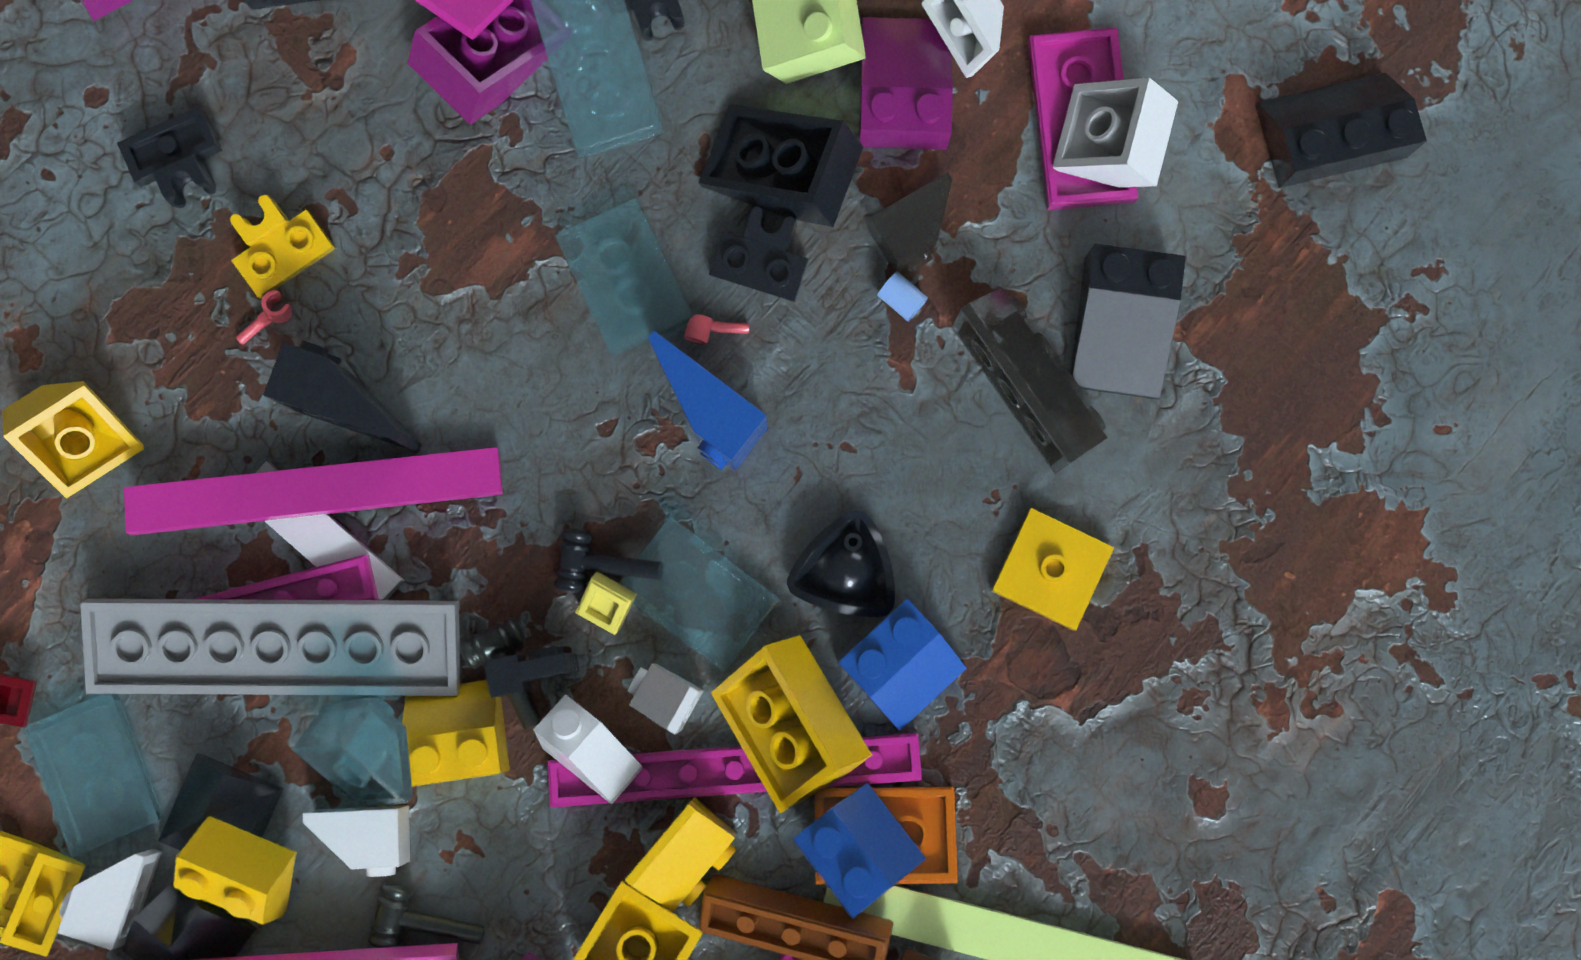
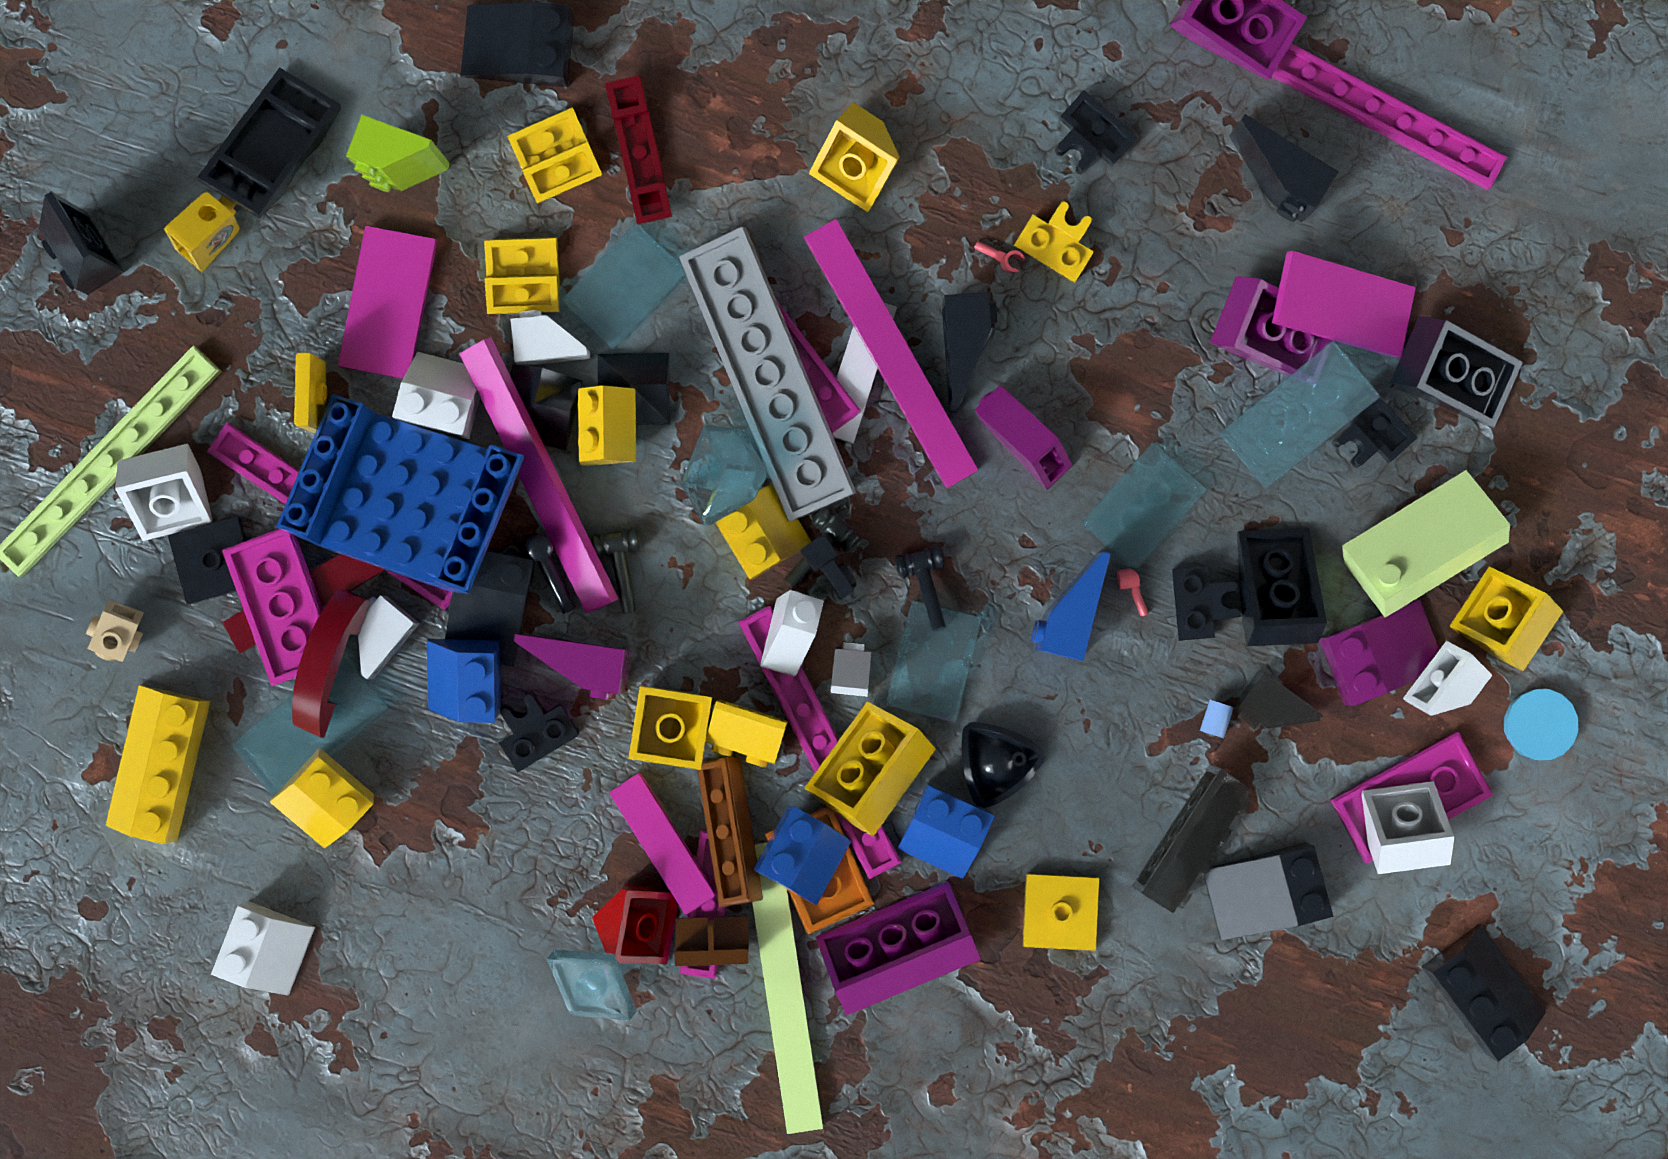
camera: 70 degrees right, 5 degrees up
white slope [303,805,410,877] -> none
light yellow tile [575,571,637,635] -> none
none -> magenta slope [816,882,981,1015]
none -> magenta slope [975,385,1073,490]

